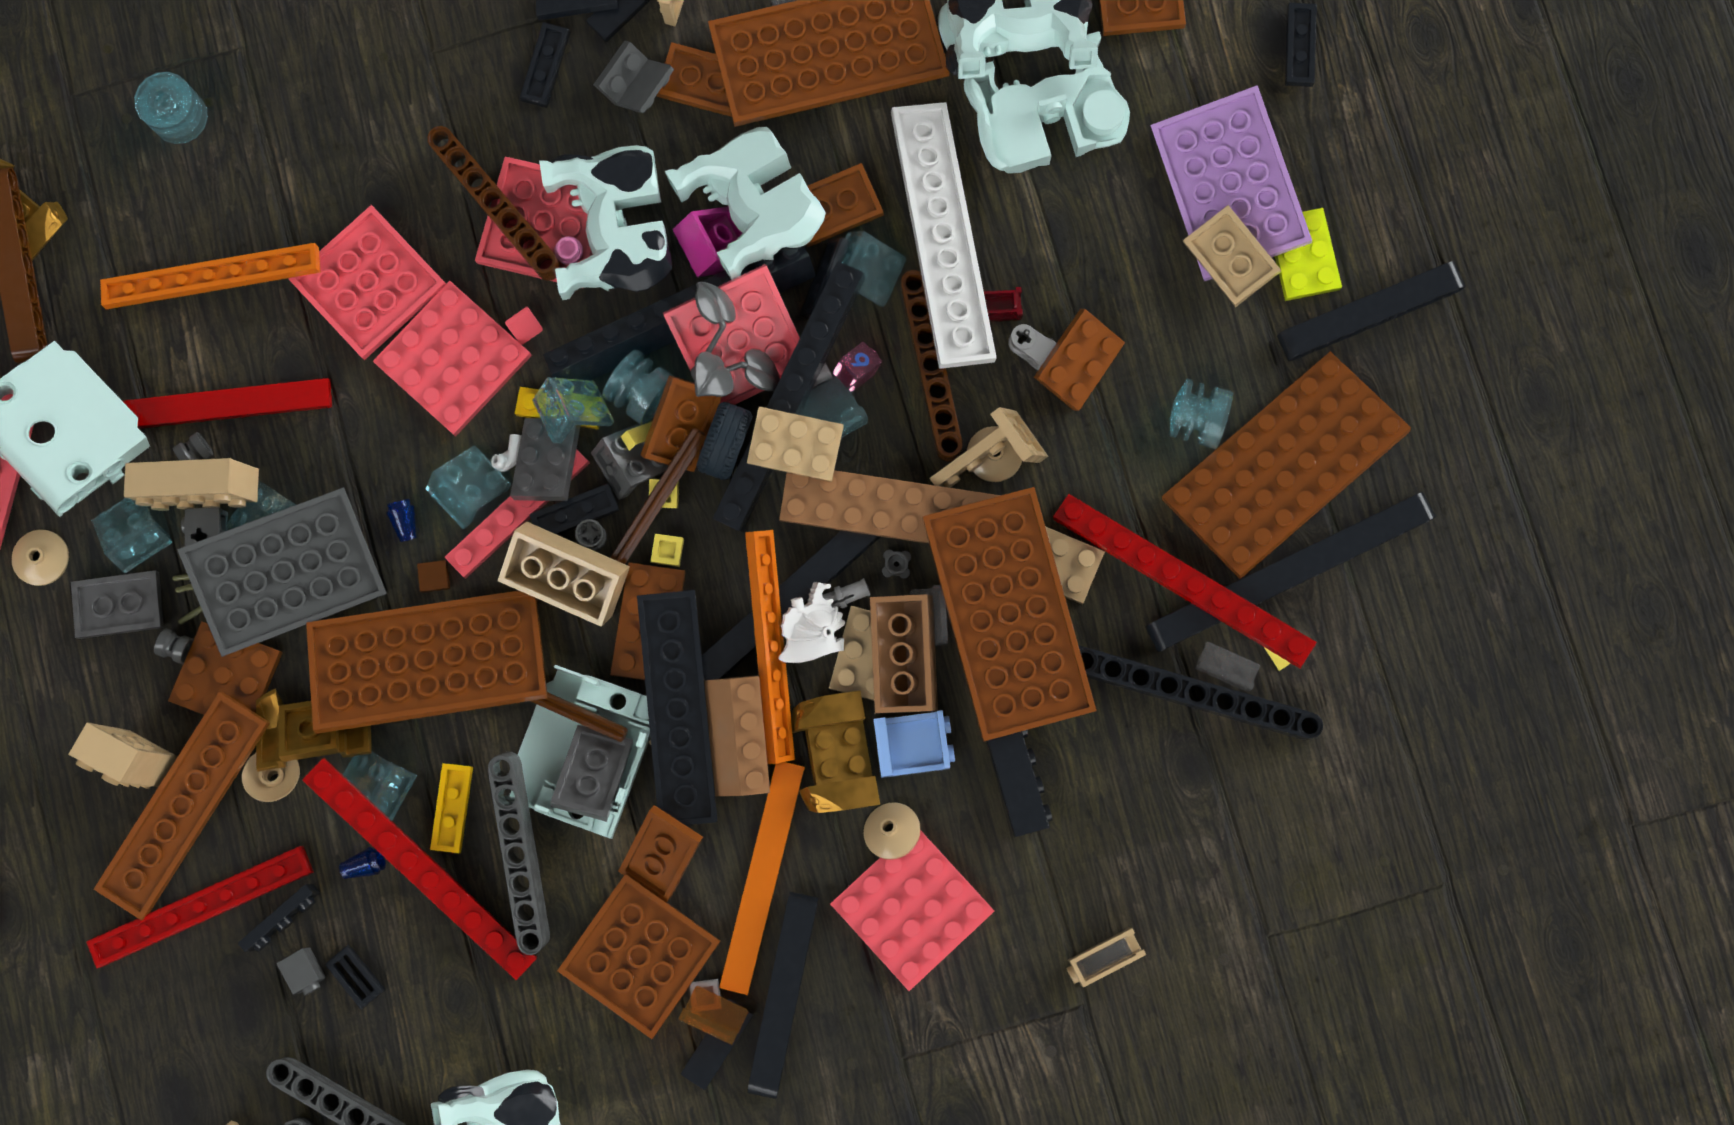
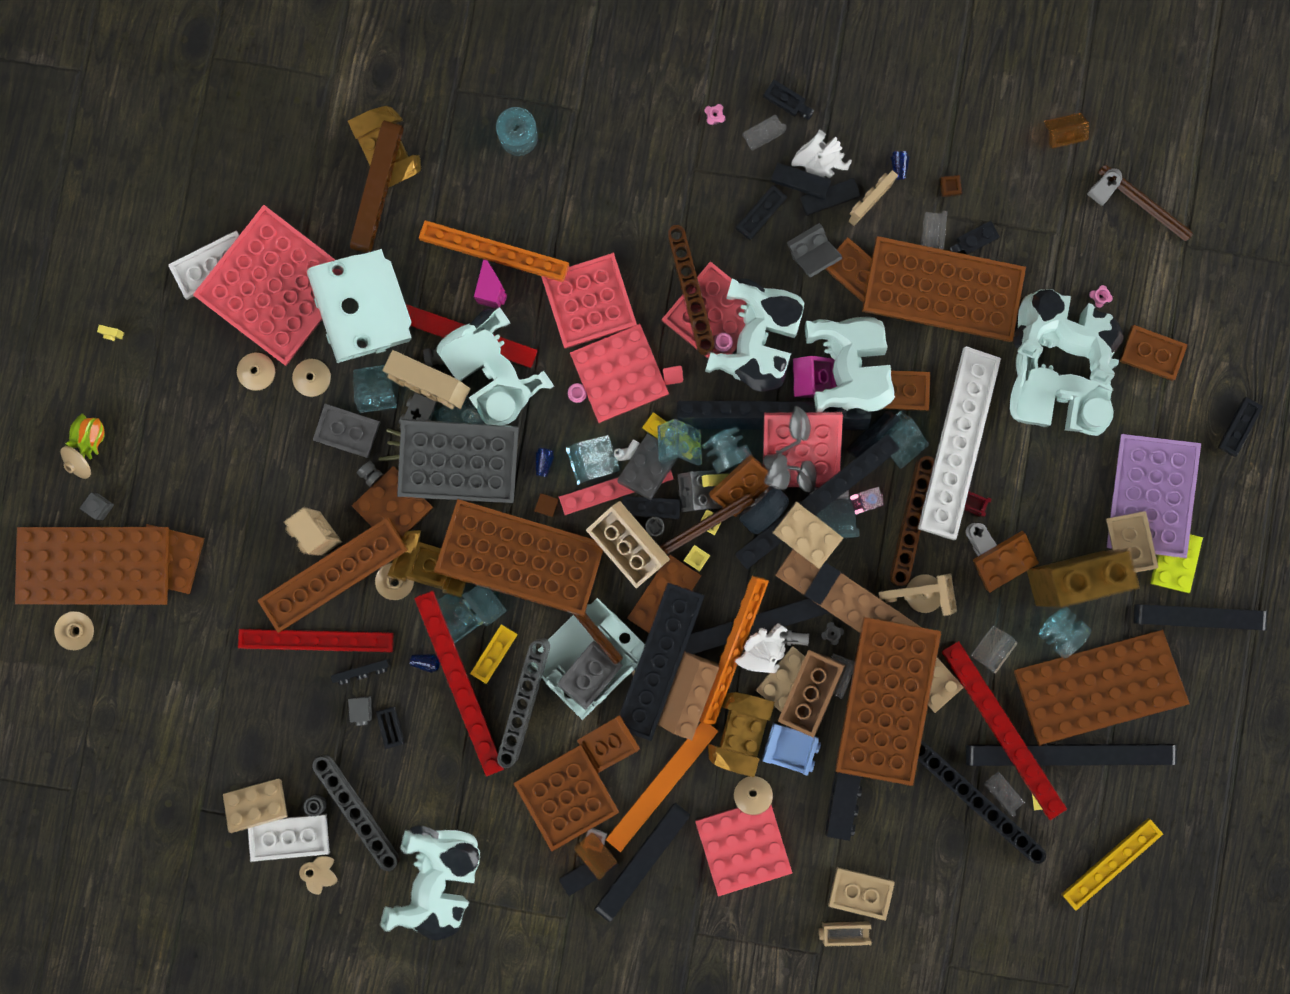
camera: 15 degrees right, 5 degrees up
none -> light aqua animal [436,307,554,425]
none -> clear light blue bracket [462,585,507,626]
none -> dark pink slope [474,260,507,309]
none -> bright pink plate [568,384,587,403]
none -> black tile [804,562,841,605]
none -> tan plate [828,867,895,921]
none -> clear panel [971,626,1018,674]
none -> pearl gold brick [1027,549,1139,607]
none -> yellow plate [1061,818,1163,910]

